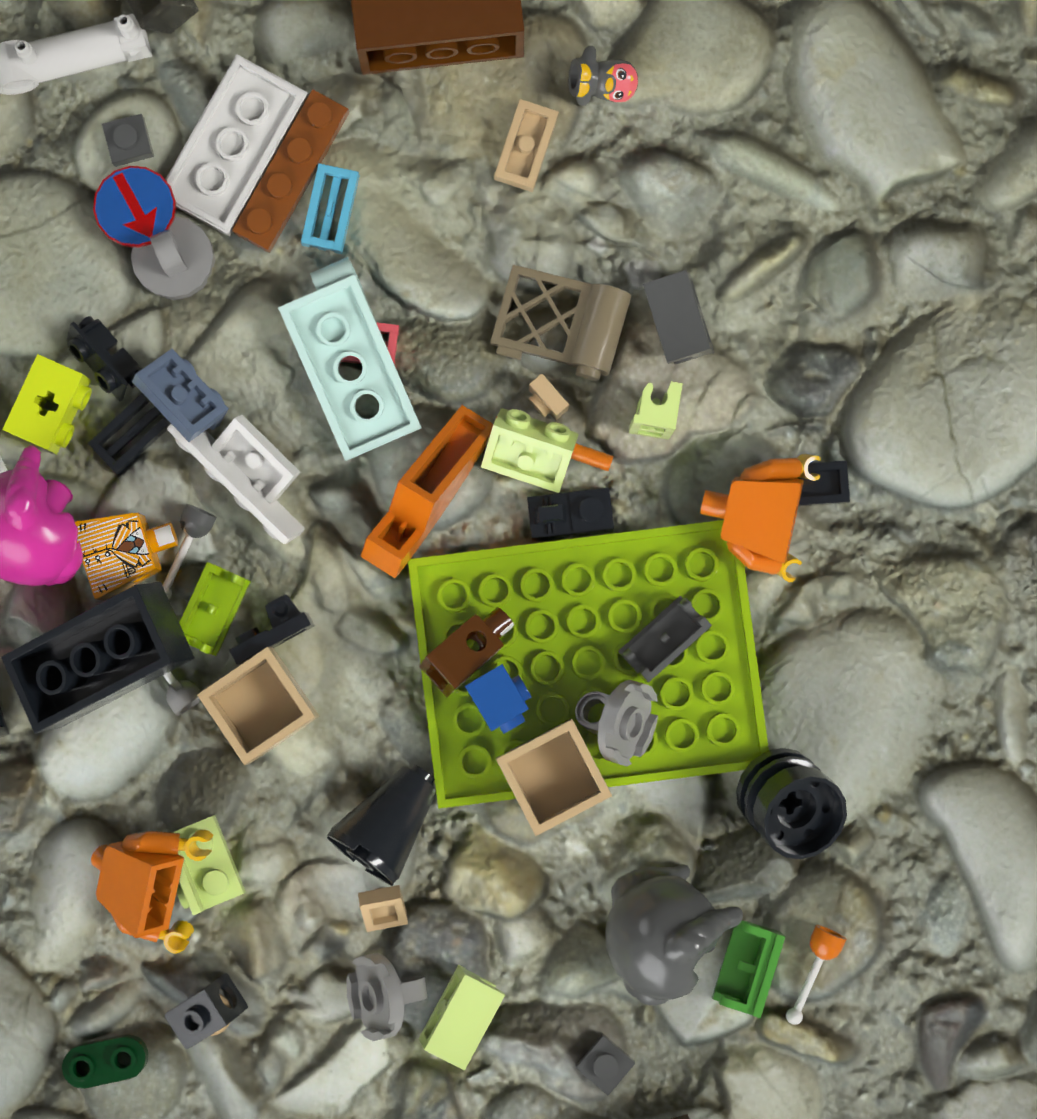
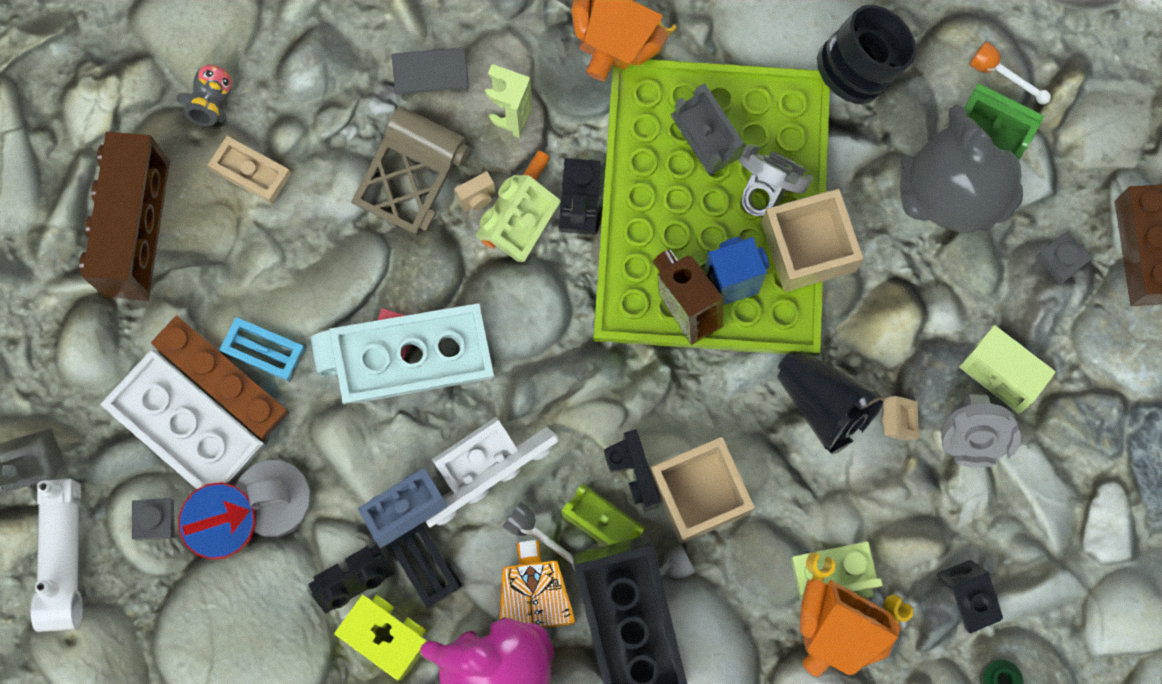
camera: 75 degrees left, 10 degrees down
orange slope [360,405,493,579] -> none

